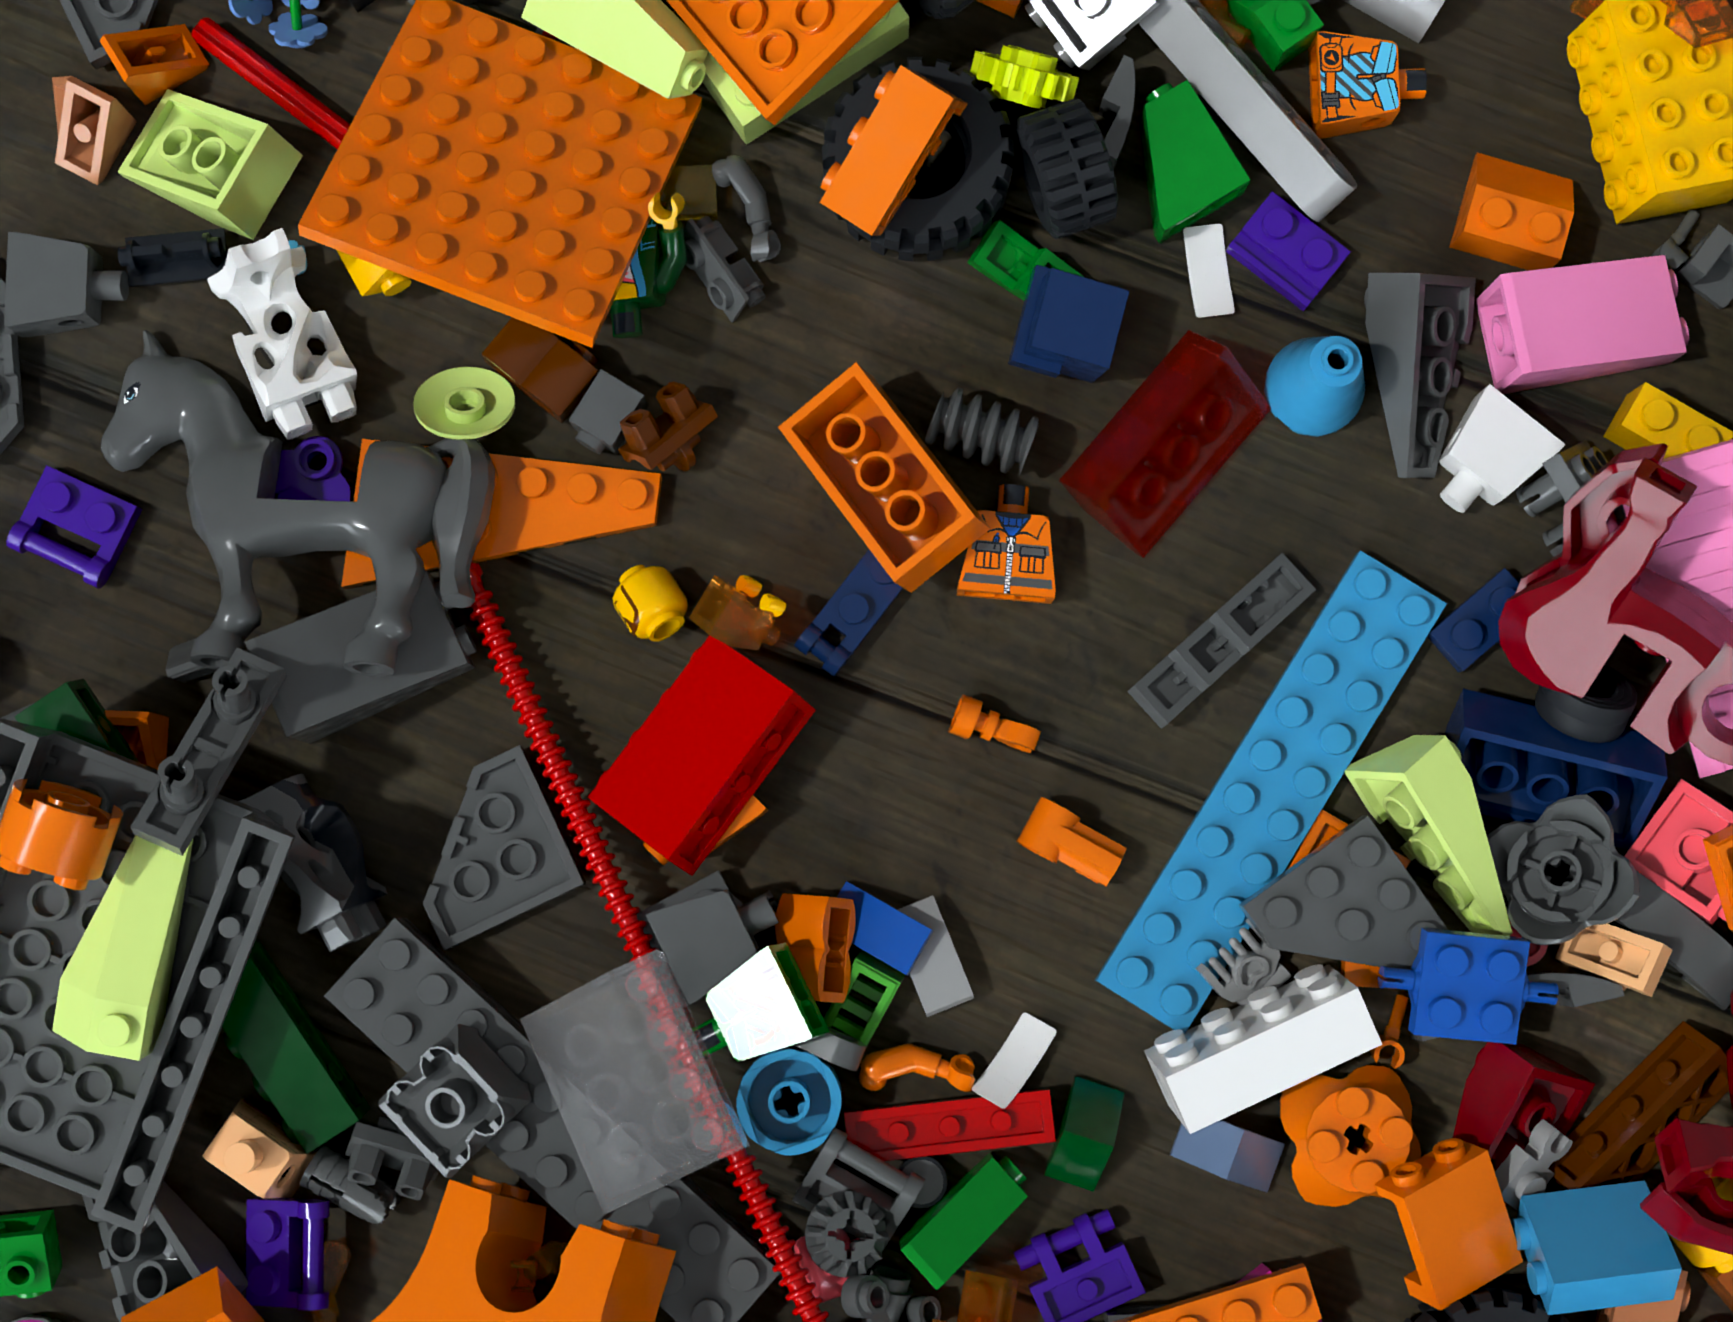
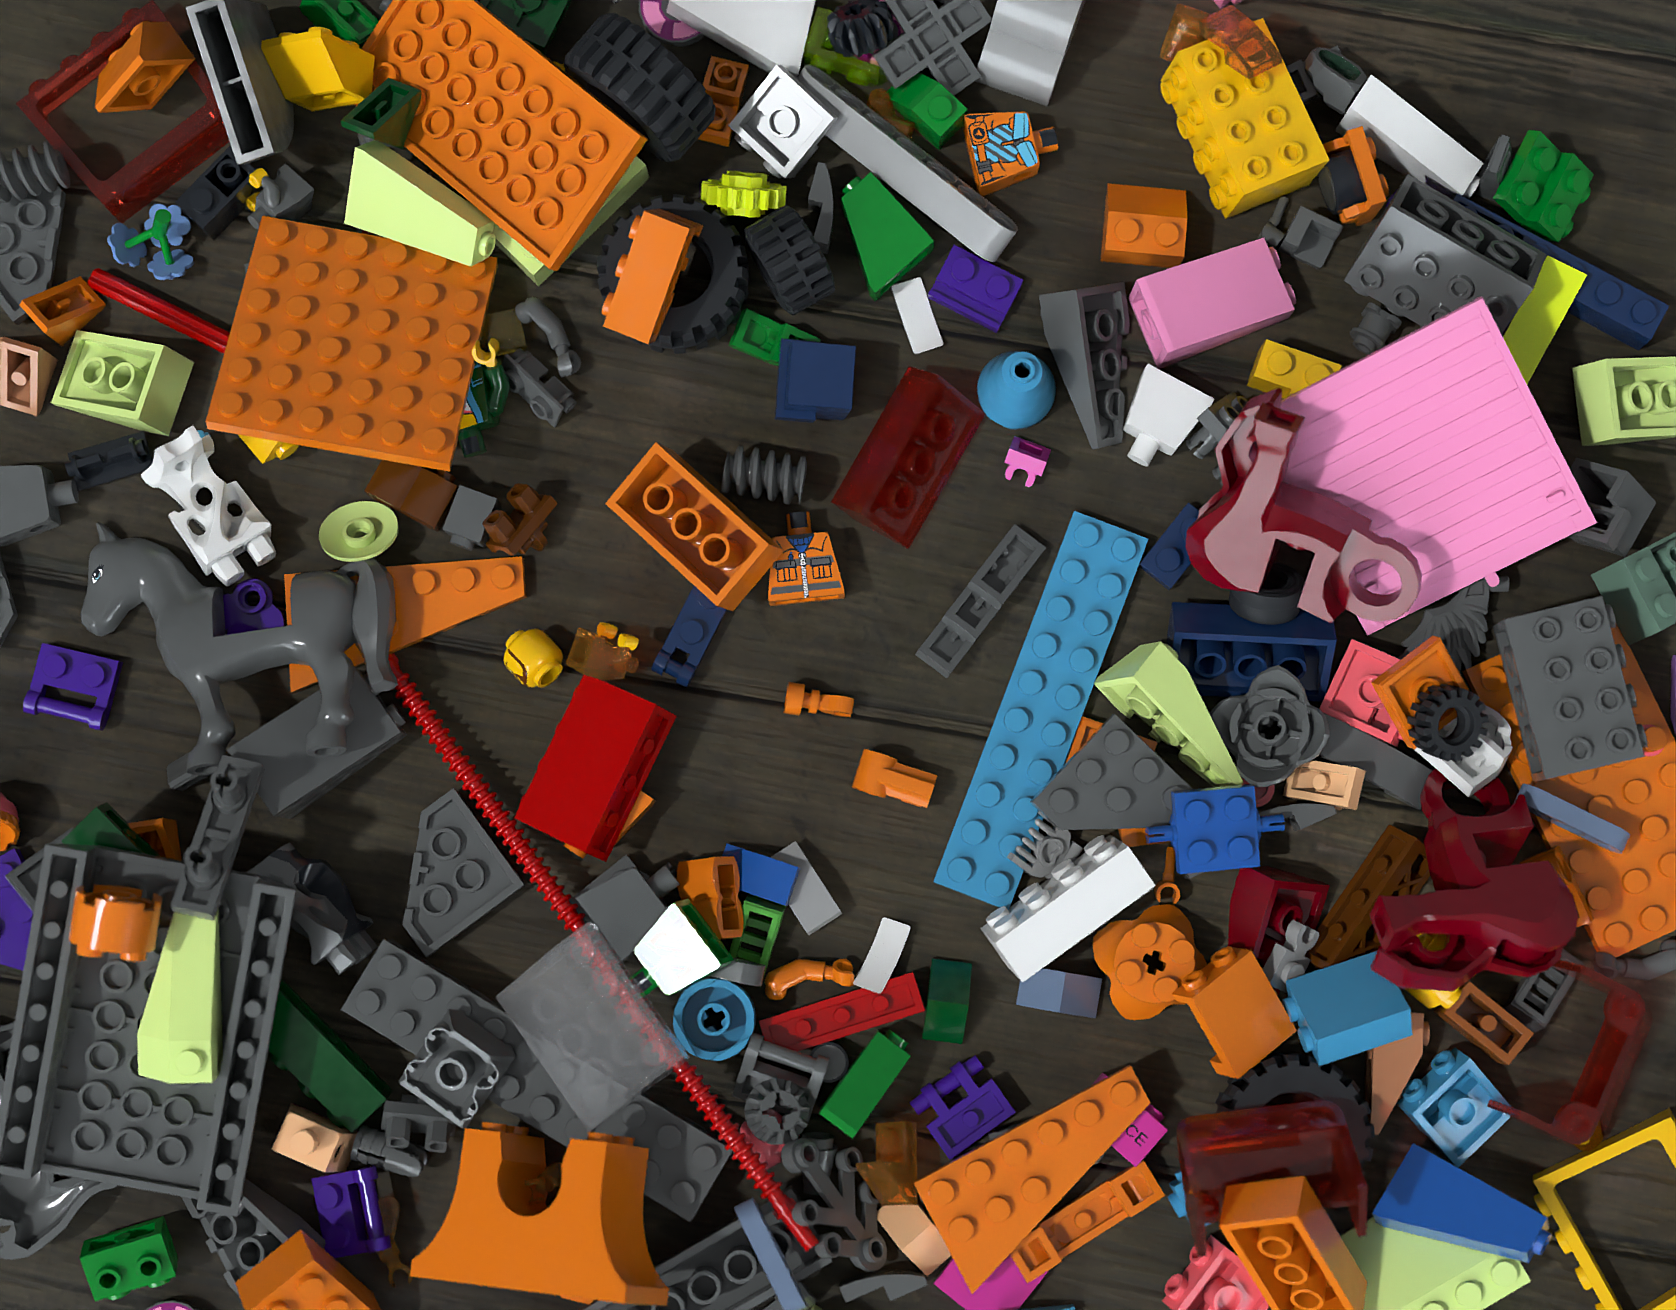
camera: 10 degrees left, 0 degrees up
none -> tile [1004,436,1051,487]

